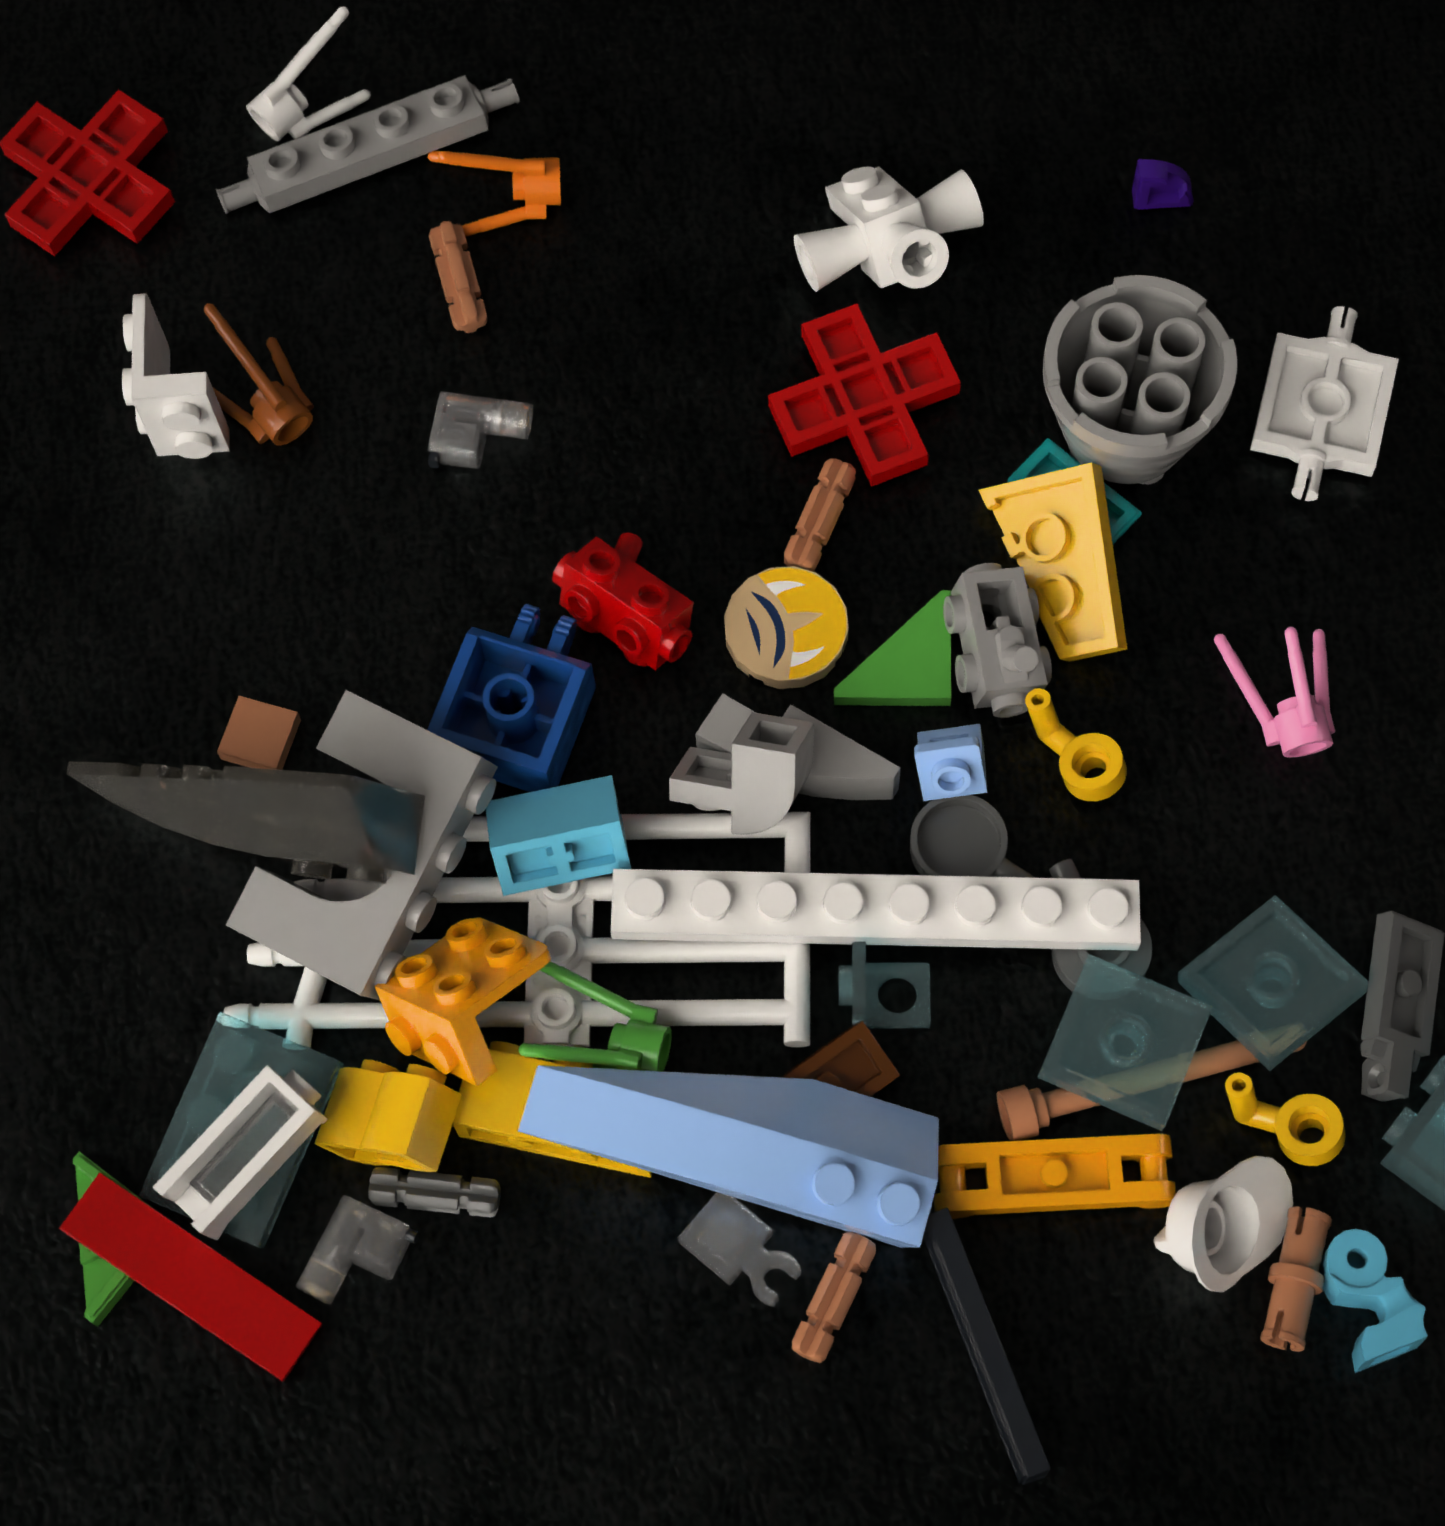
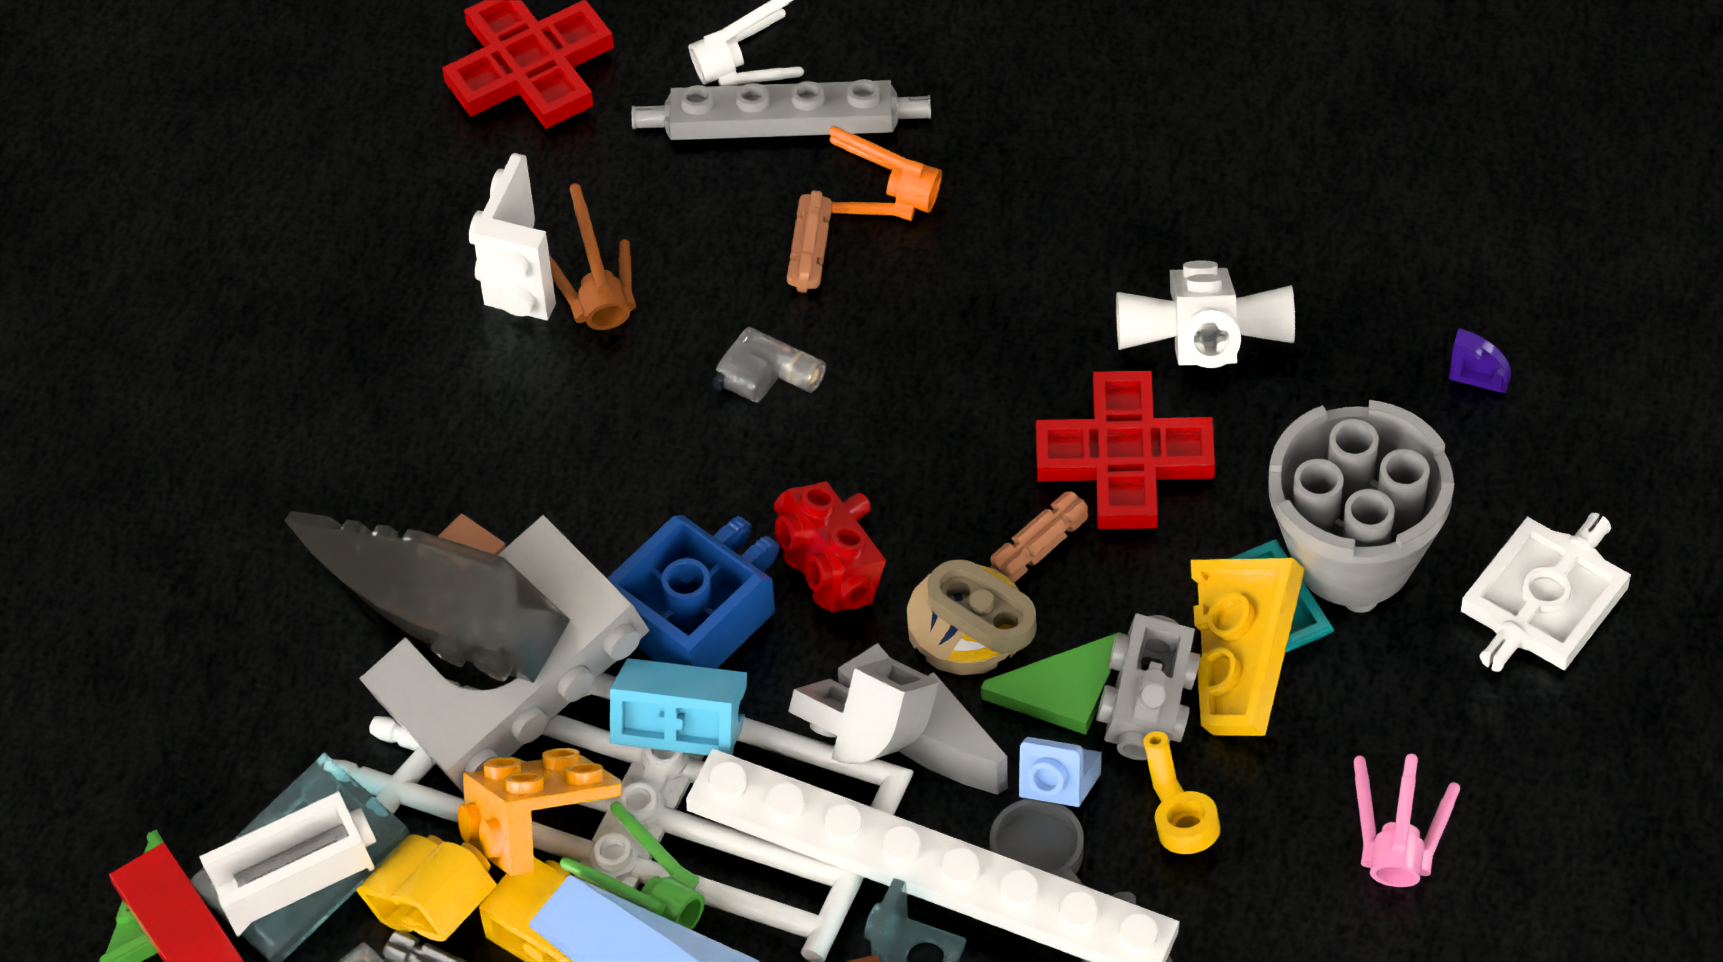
camera: 20 degrees right, 15 degrees down
none -> dark tan plate [928,559,1037,653]

